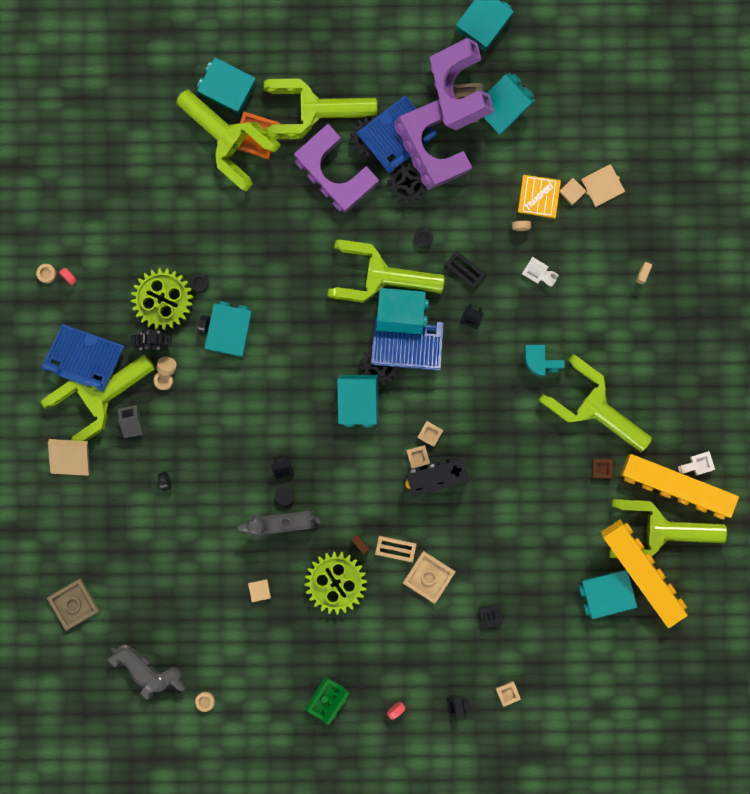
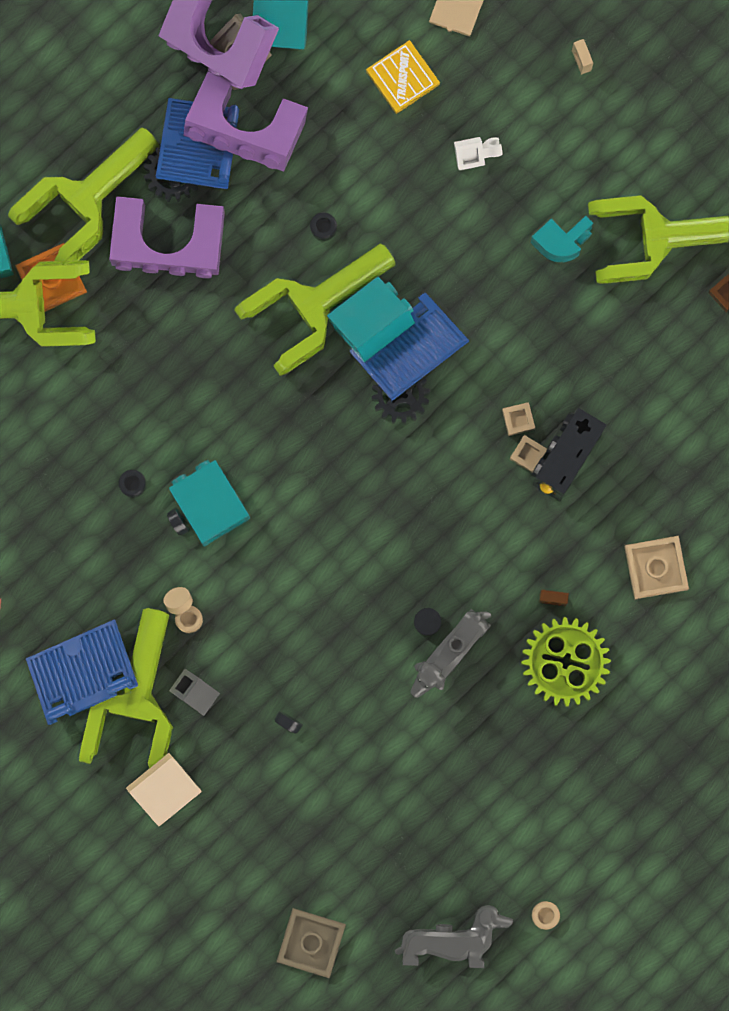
camera: 40 degrees left, 5 degrees down
black gear [130,330,172,352] -> none
lime gear [131,268,194,330] -> none
tan tile [248,579,271,602] -> none
black tile [271,455,294,480] -> none
green bracket [305,676,349,725] -> none
teal brick [337,375,379,427] -> none
tan tile [375,536,416,563] -> none
black gear [387,163,427,205] -> none
black tile [444,250,486,290] -> none
black tile [460,304,484,330] -> none
tan tile [512,221,531,231] -> none
tan tile [559,178,586,205] -> none

